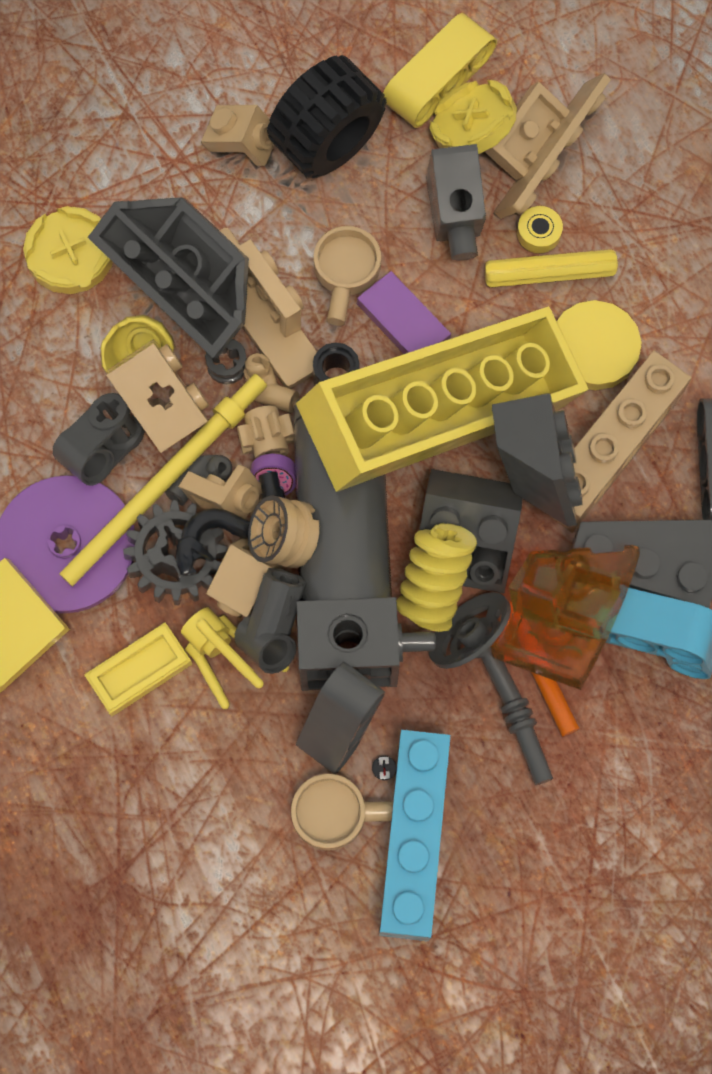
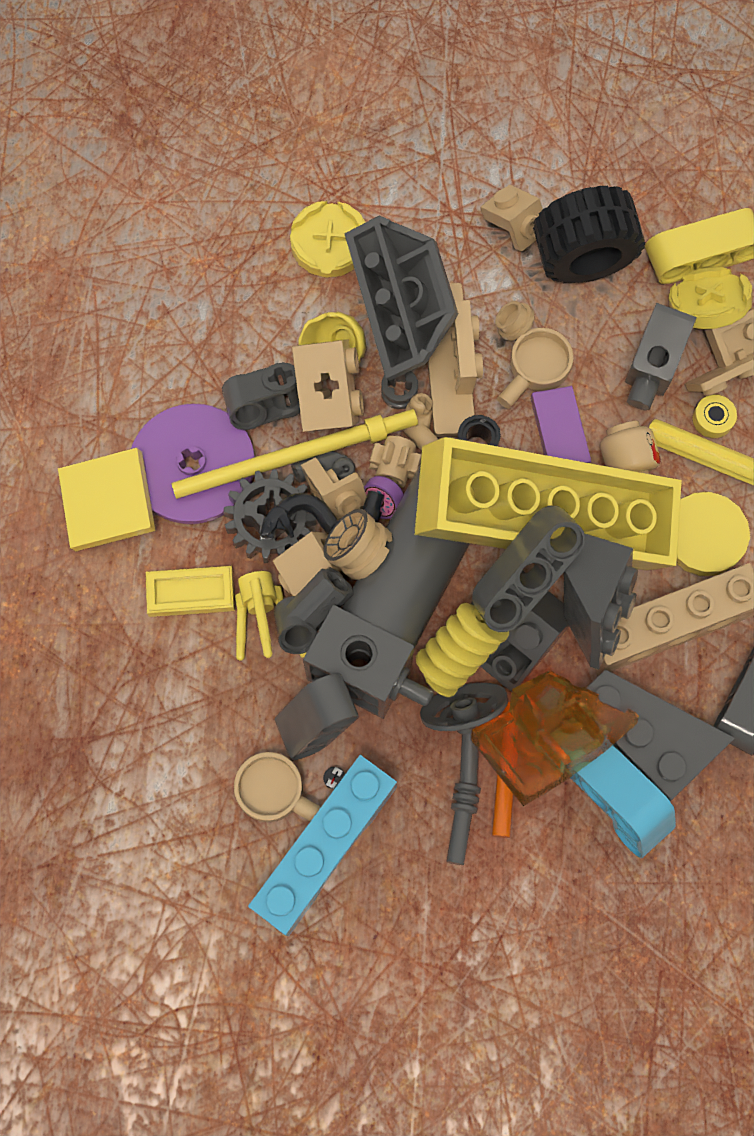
camera: 30 degrees right, 0 degrees up
none -> dark grey beam [472,506,585,632]
none -> tan plate [495,301,534,341]
none -> tan head [600,421,661,474]

